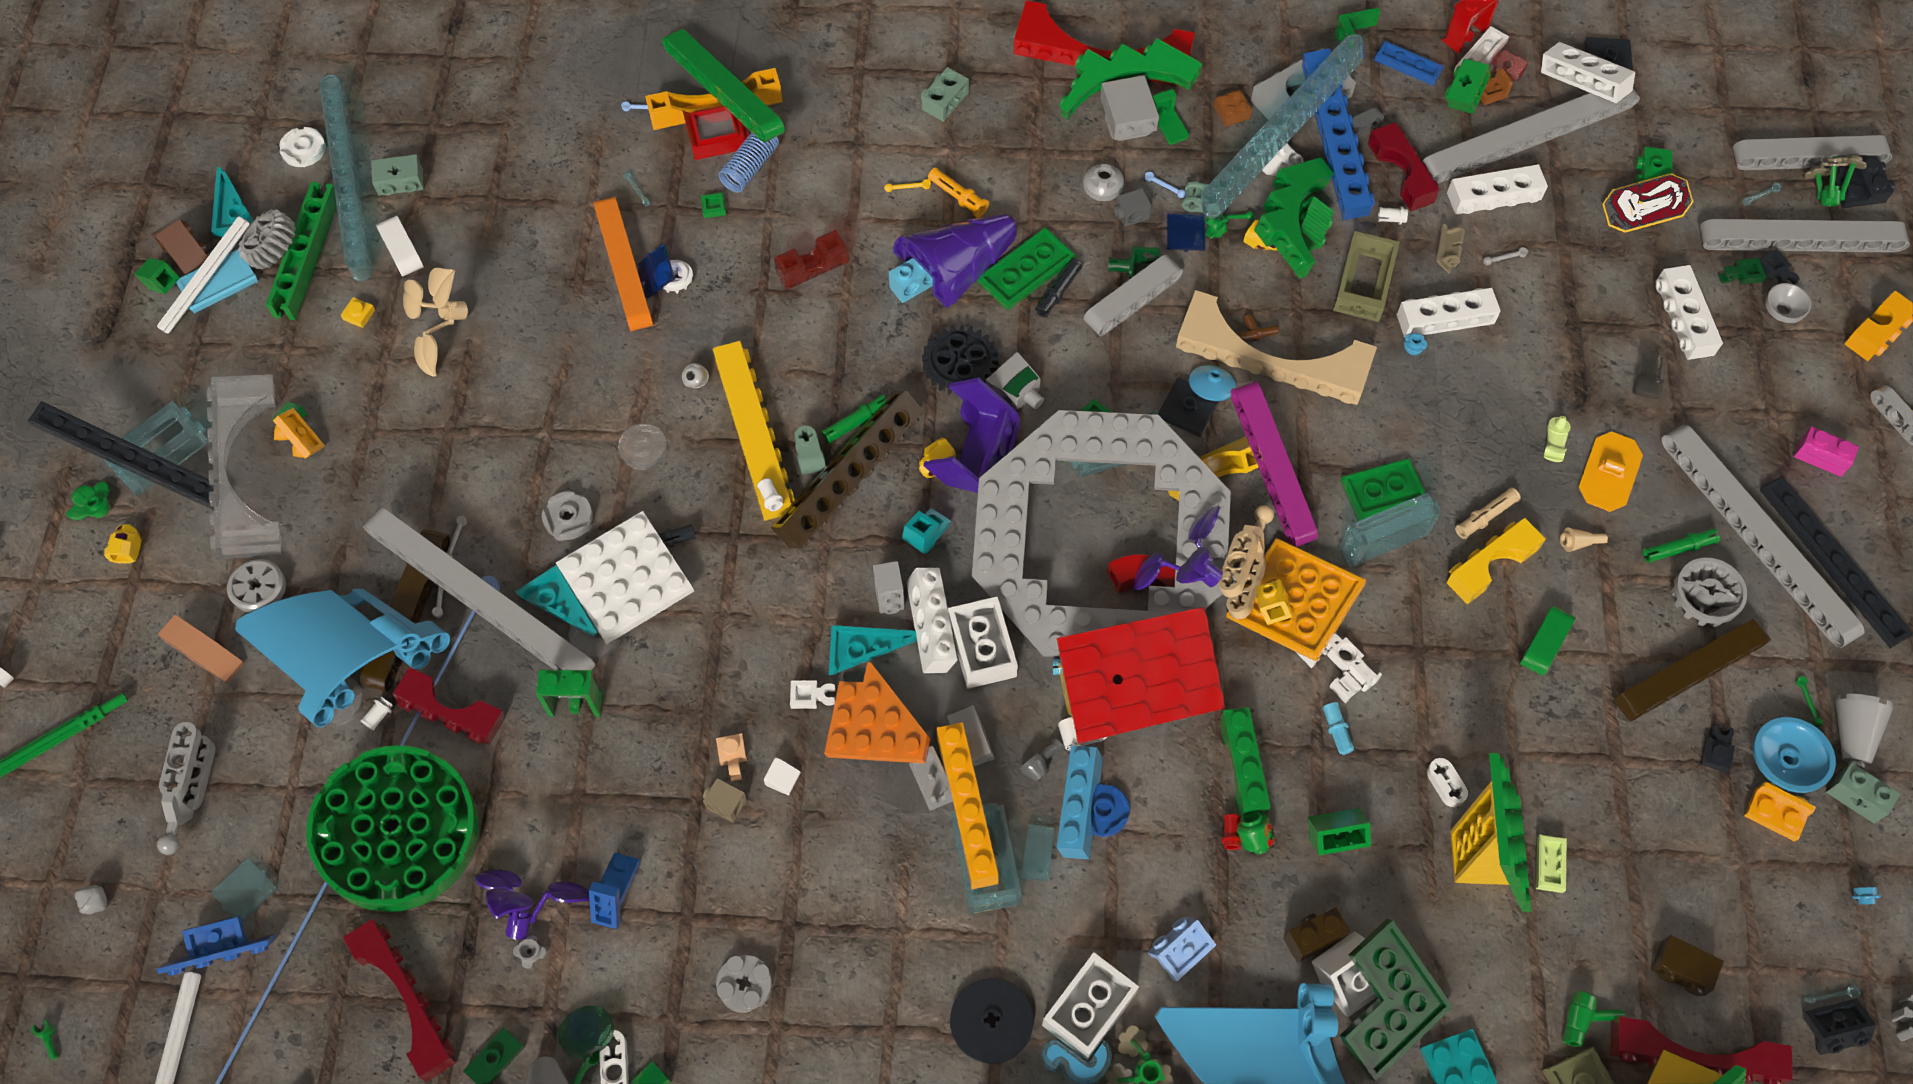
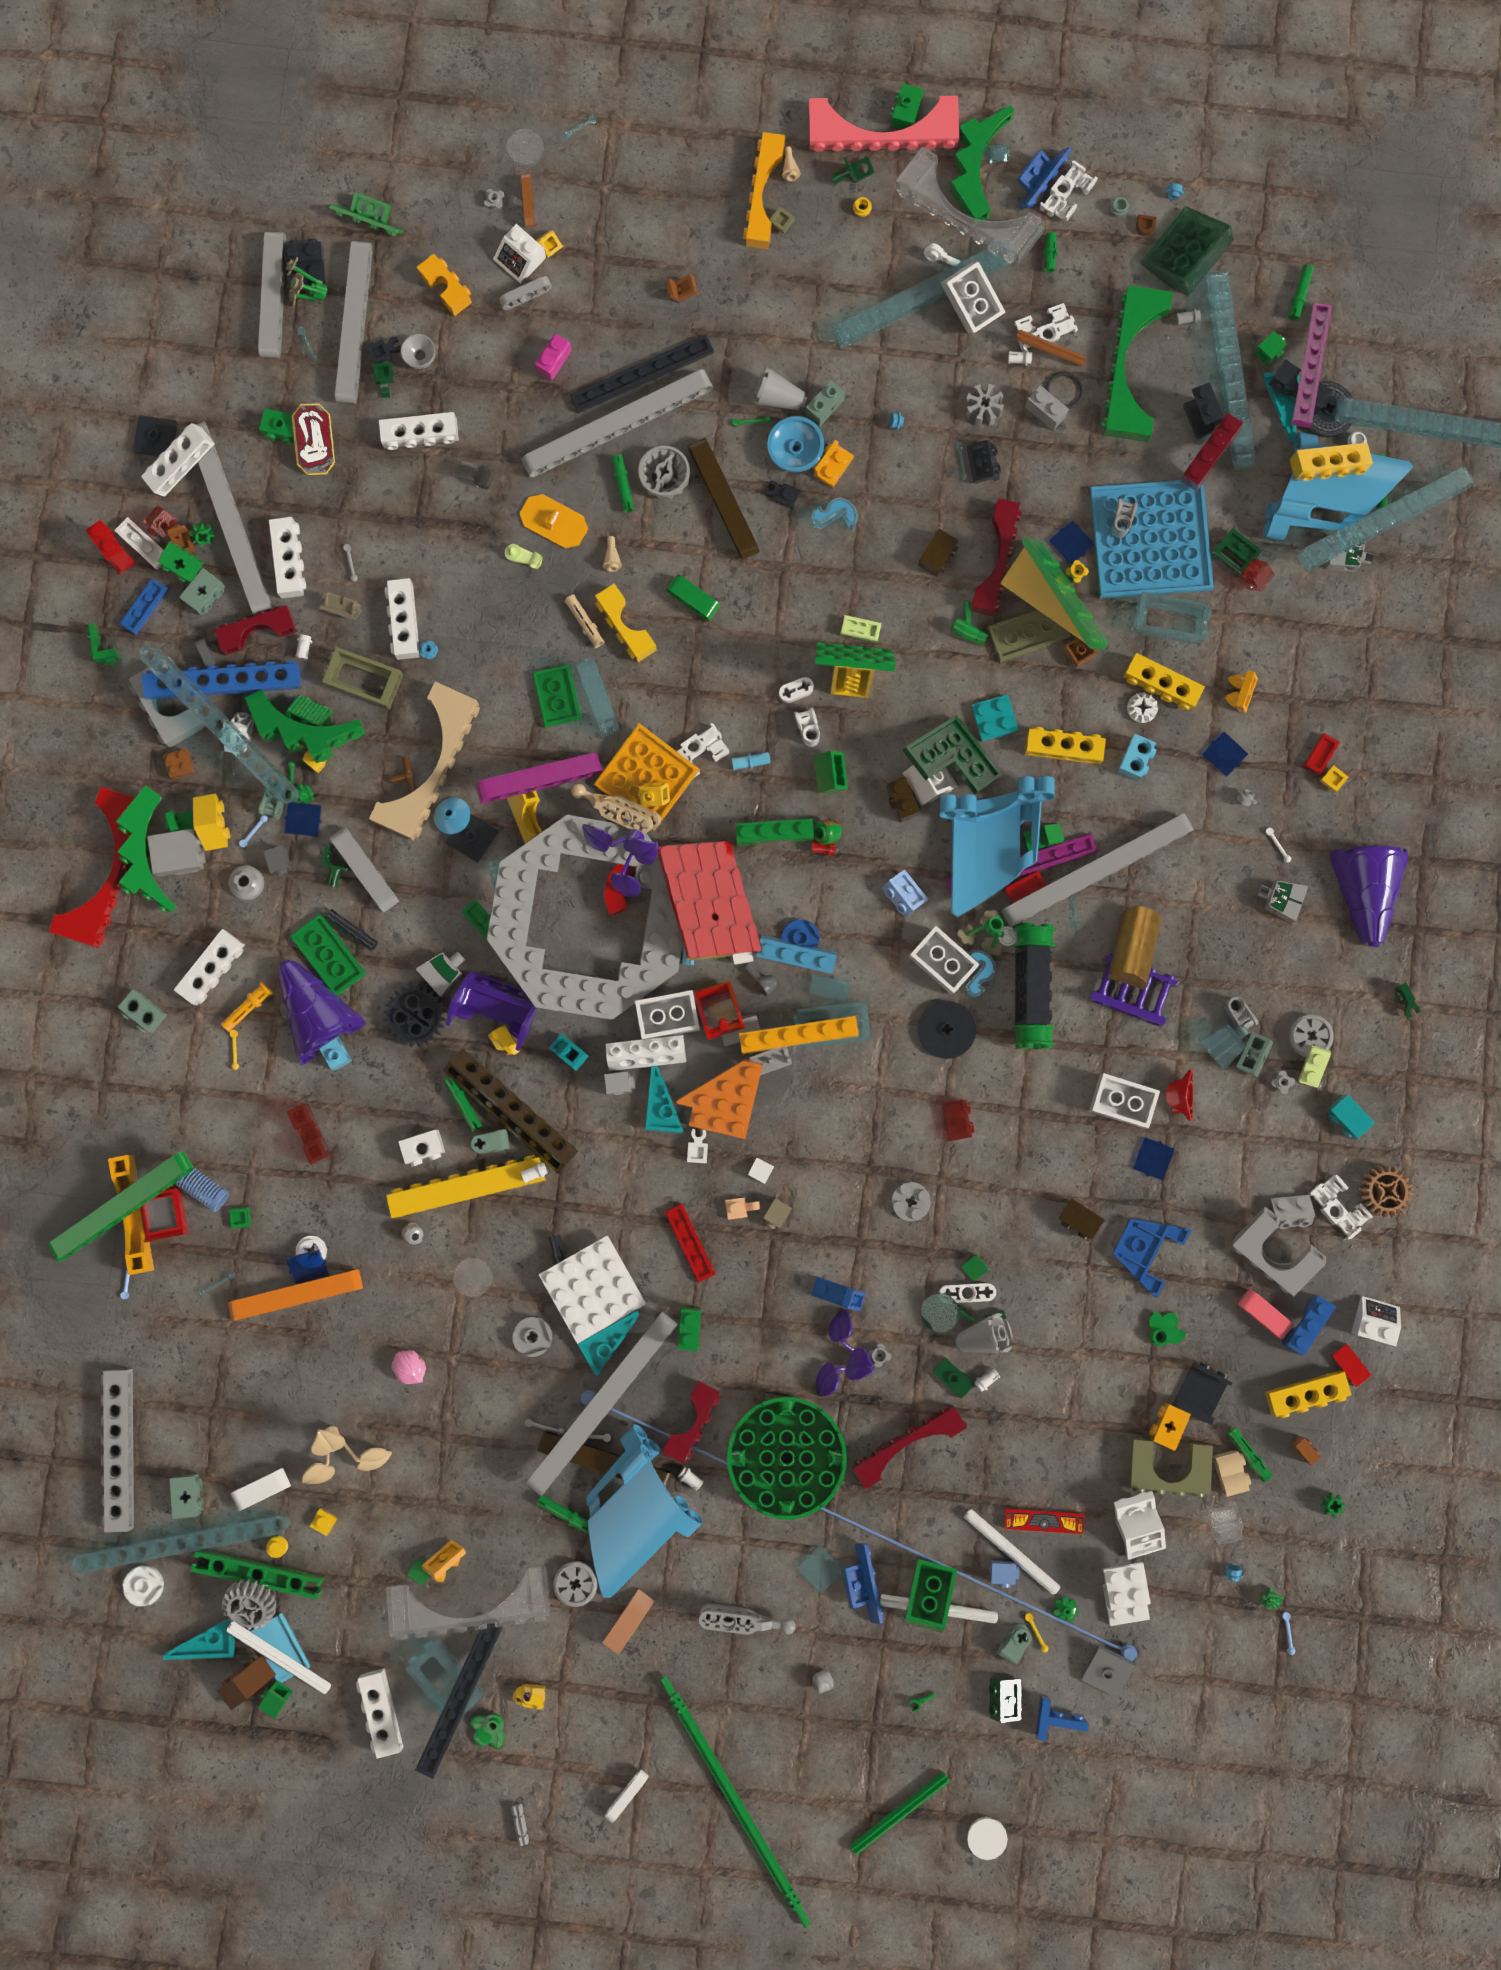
camera: 85 degrees left, 20 degrees up
none -> light grey brick [100,1369,134,1532]
none -> white brick [174,929,245,1006]
none -> sand green brick [179,568,225,616]
none -> green gear [189,521,214,547]
none -> yellow brick [193,794,230,851]
none -> yellow wheel [266,1536,288,1558]
none -> white brick [356,1668,403,1759]
none -> bright pink hair [391,1350,426,1384]
none -> white brick [398,1130,445,1166]
none -> green pin [536,1494,589,1535]
none -> red tile [665,1204,716,1283]
none -> window [693,981,745,1040]
none -> white piece [794,707,820,747]
none -> clear light blue animal [811,497,858,531]
none -> green brick [903,1559,957,1633]
none -> clear red bracket [941,1099,975,1142]

